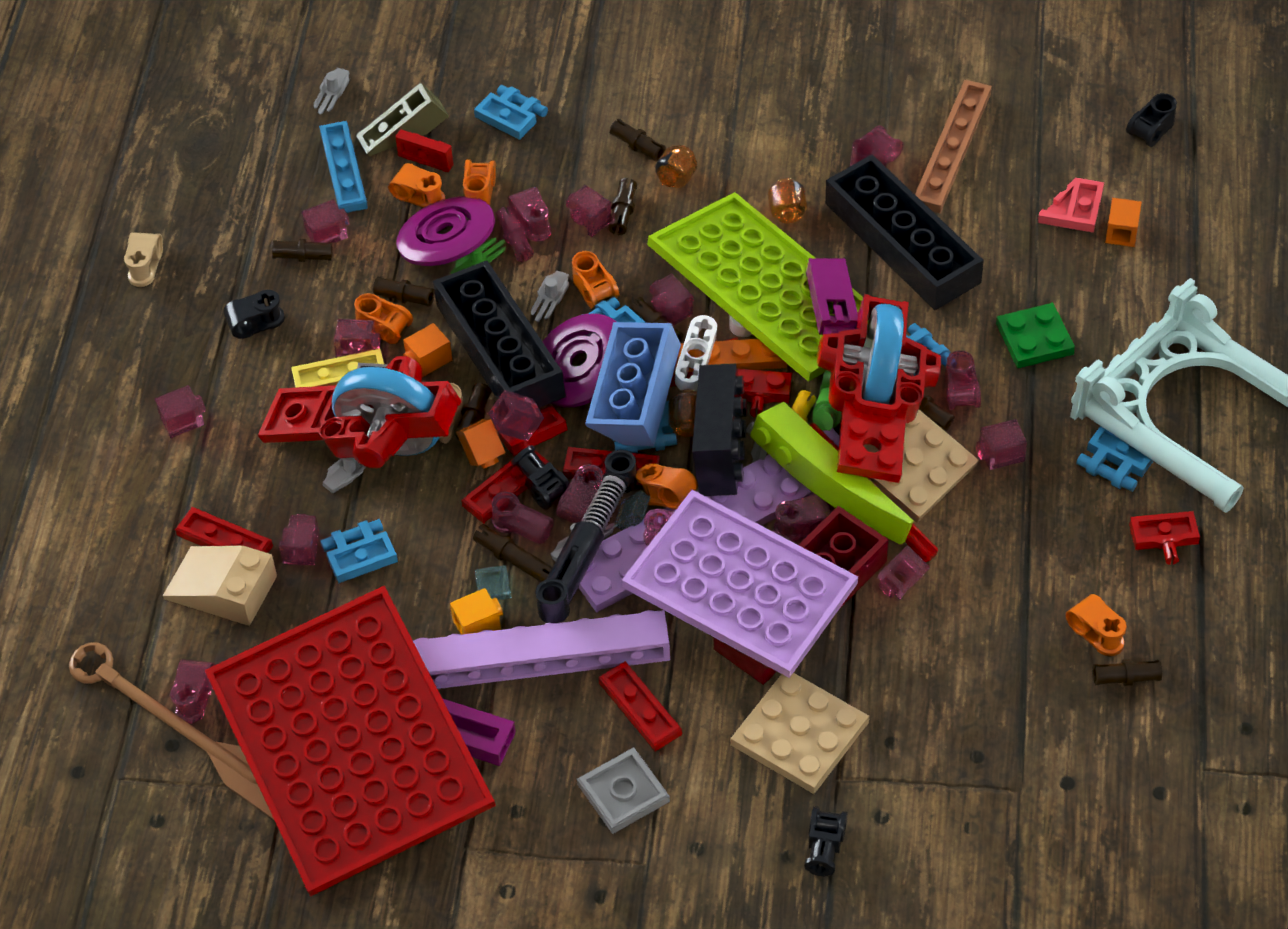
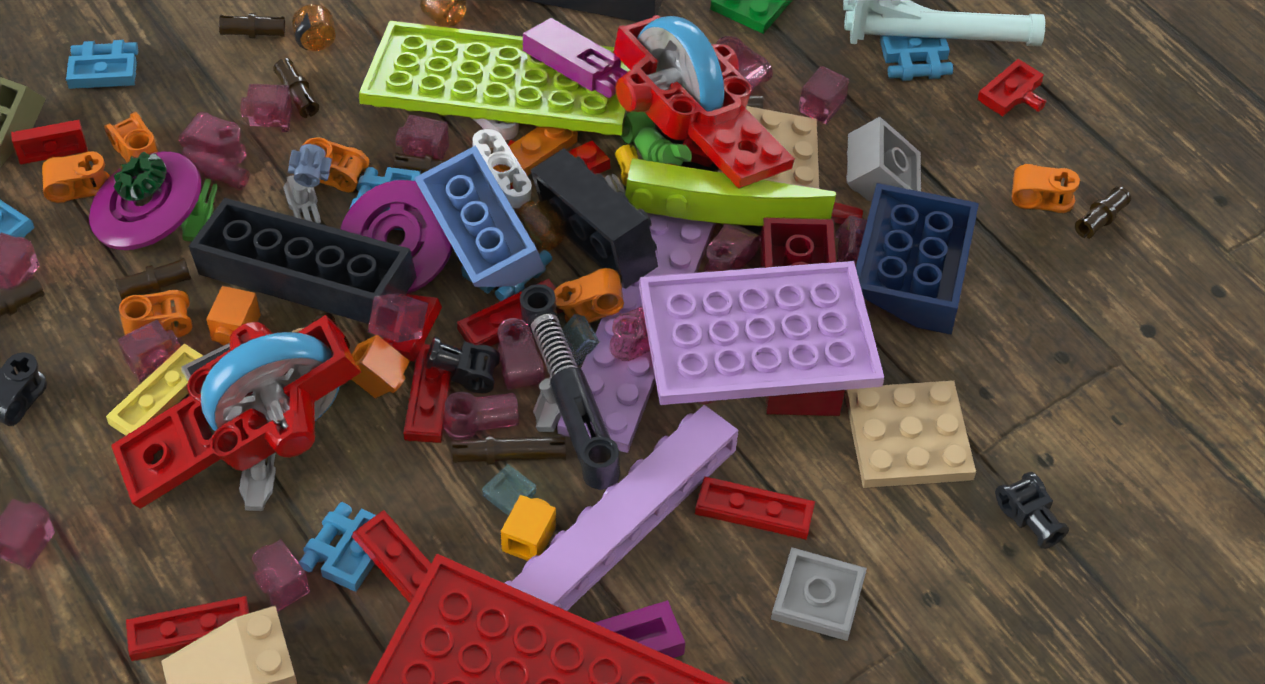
camera: 45 degrees left, 0 degrees up
none -> dark green gear [113,152,167,201]
none -> sand blue gear [288,144,332,187]
none -> red tile [352,510,431,603]
none -> light grey slope [846,117,921,201]
none -> dark blue slope [856,183,979,335]

